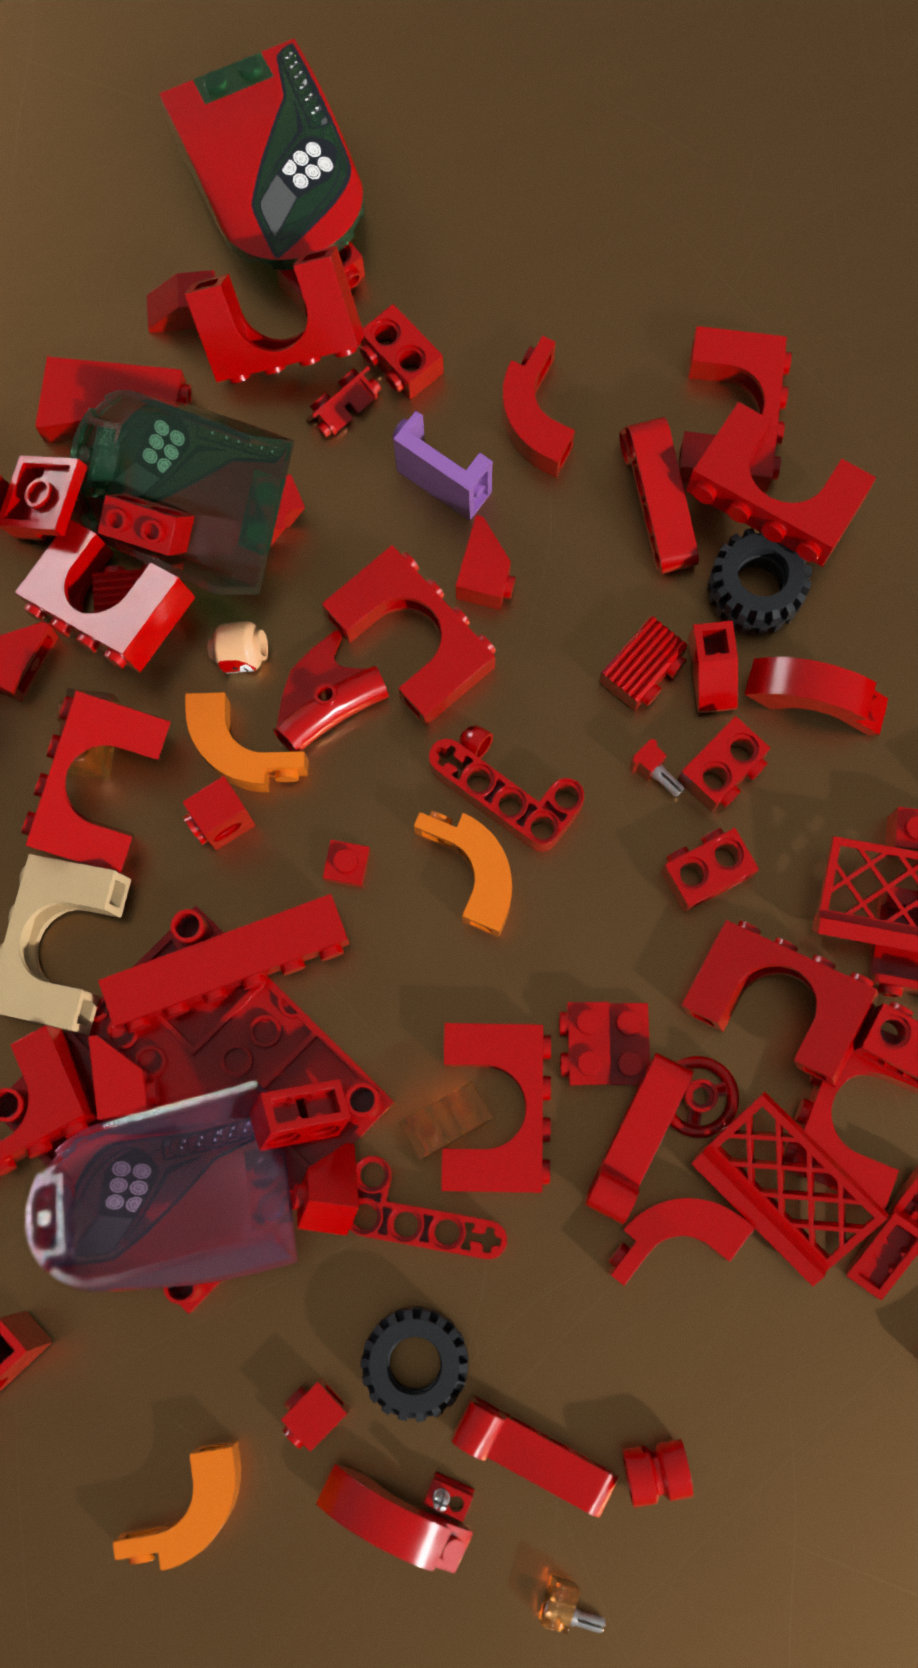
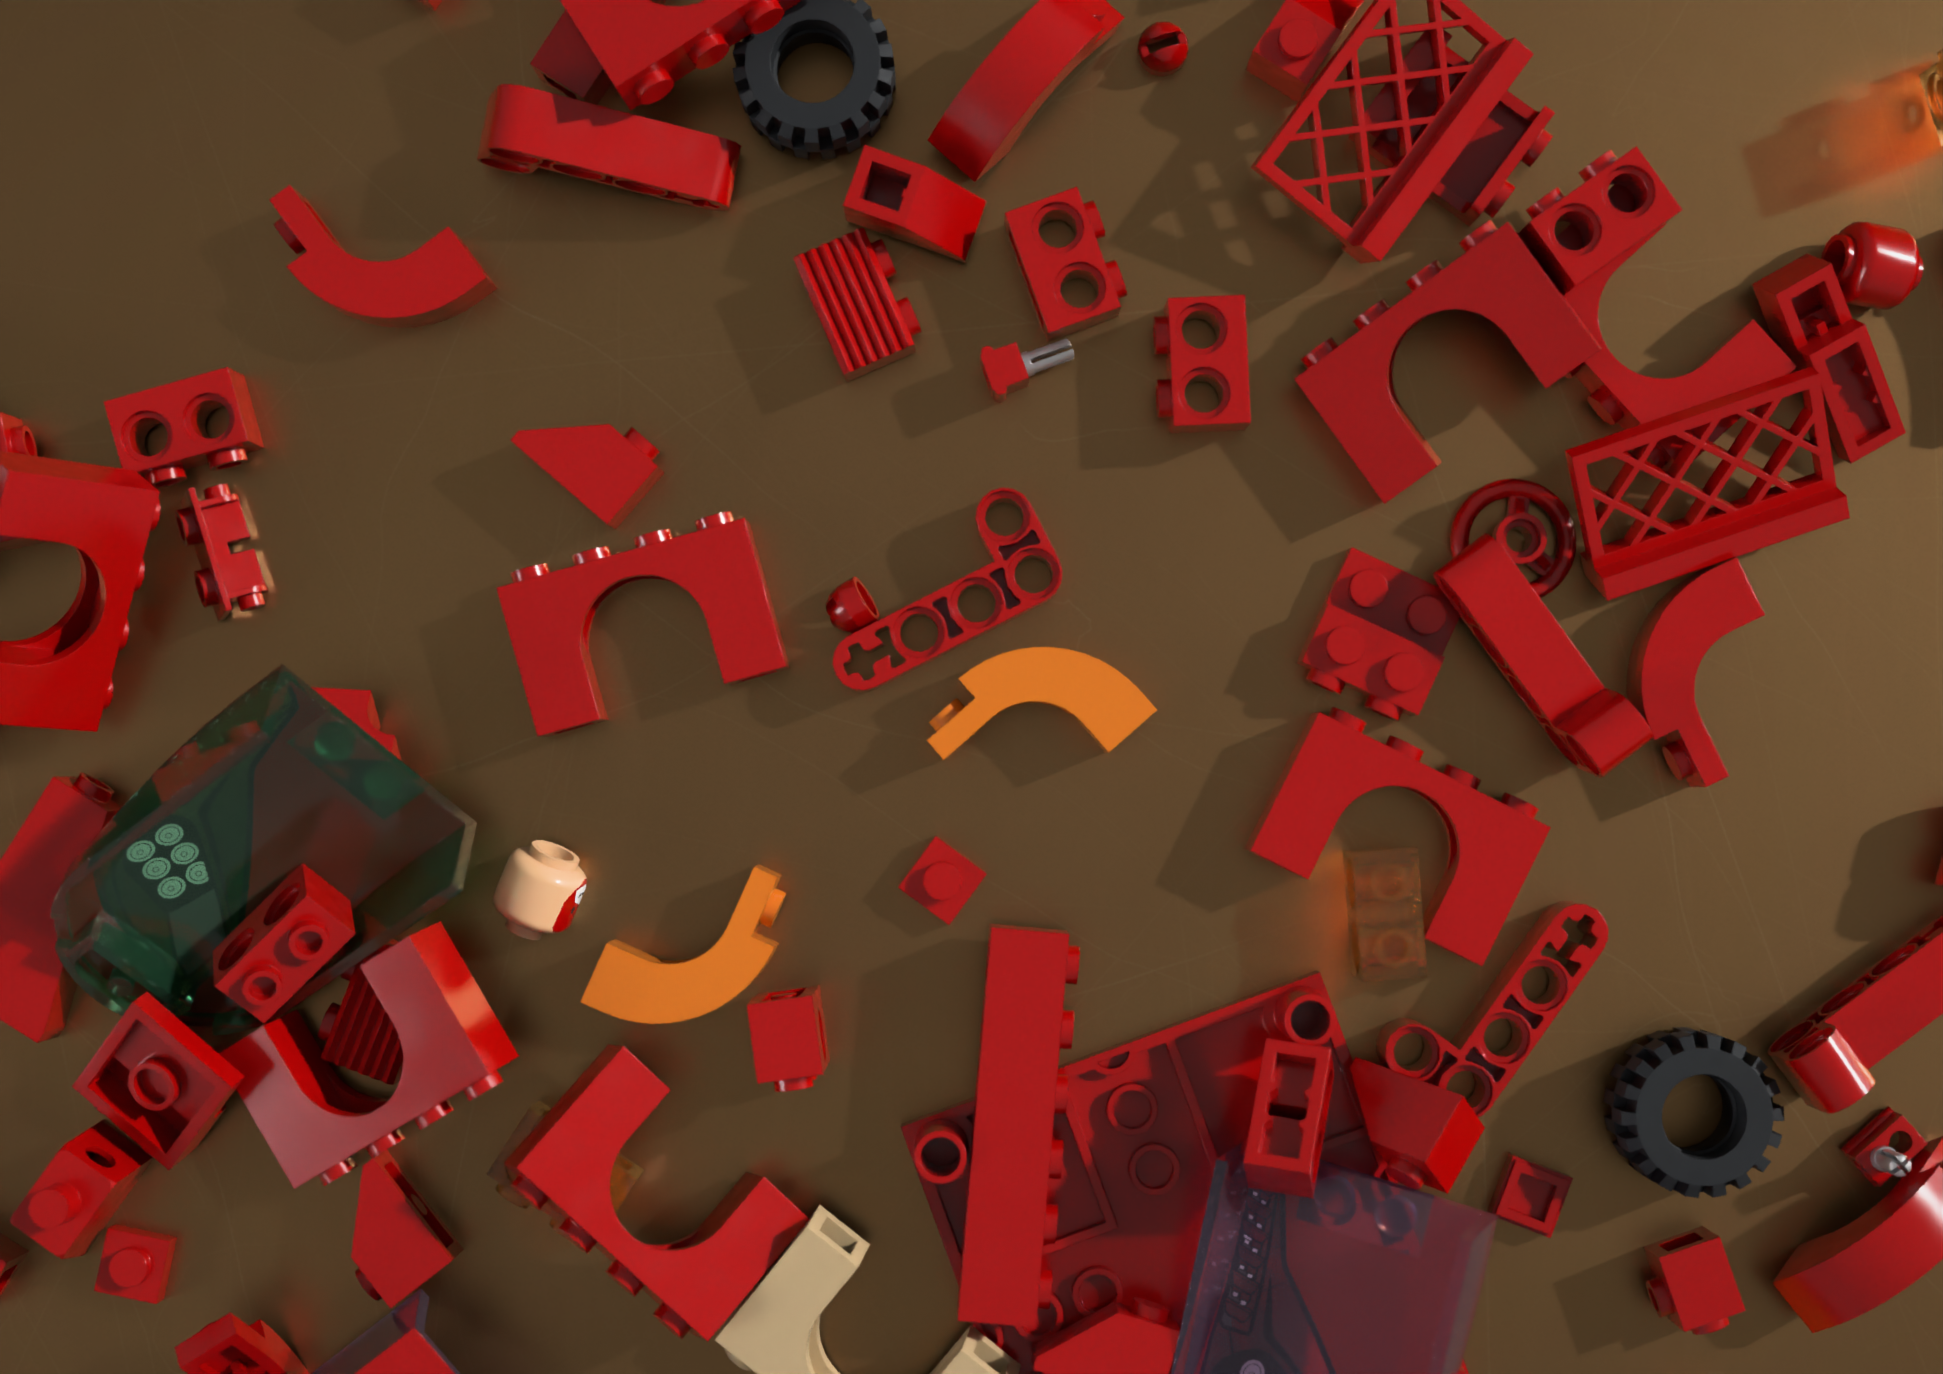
camera: 65 degrees left, 10 degrees up
red pin [273,630,389,752] -> none
medium lavender panel [393,411,492,521] -> none
none -> red hinge [1137,22,1188,76]
none -> red tile [1487,1153,1573,1238]

